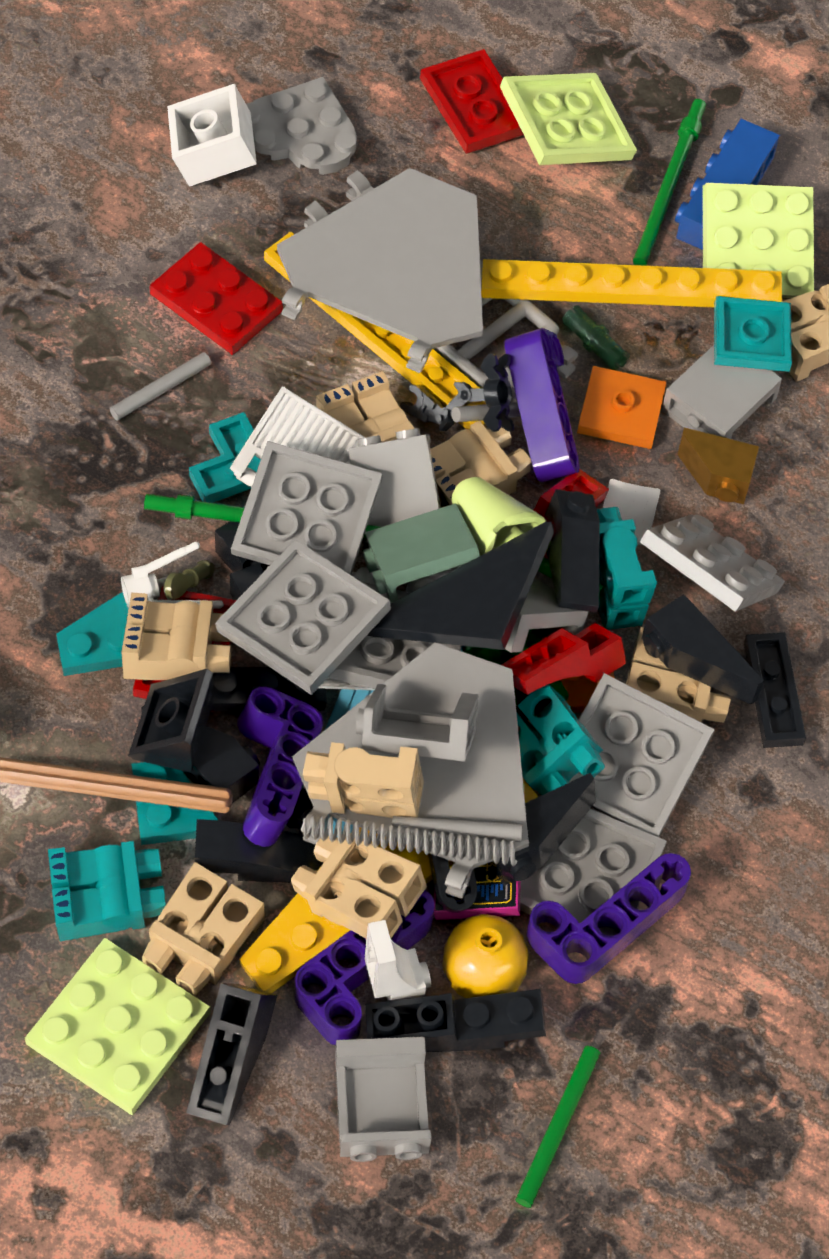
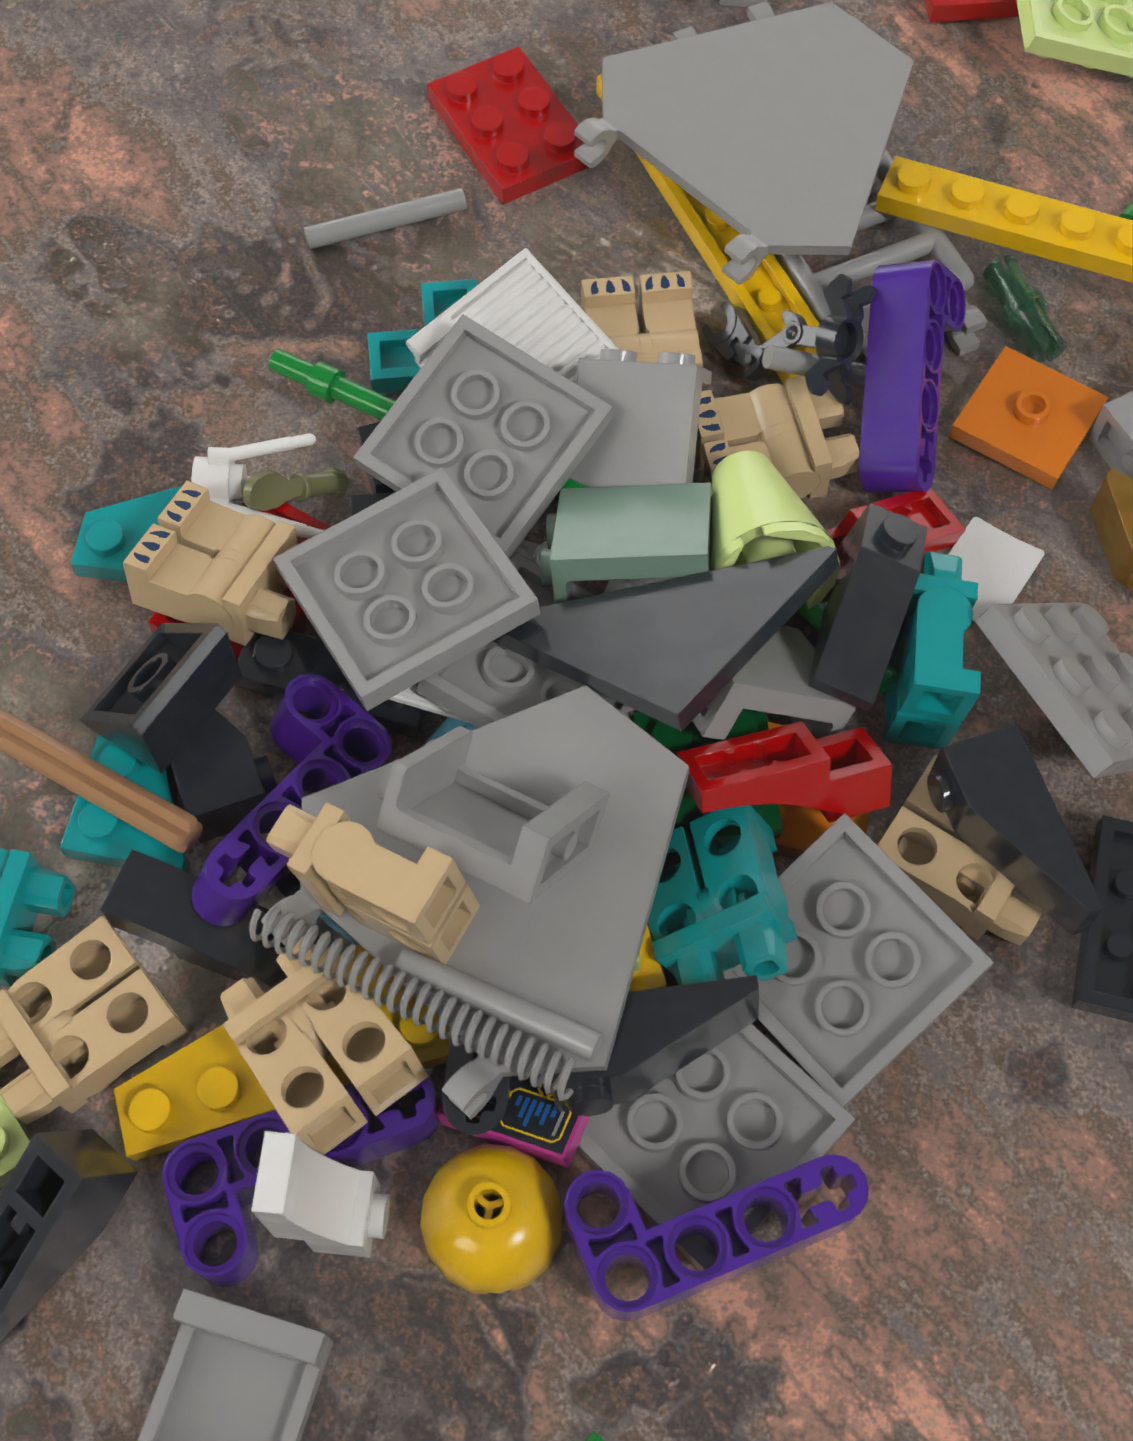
camera: 25 degrees right, 5 degrees up
black slope [365,989,546,1052] -> none

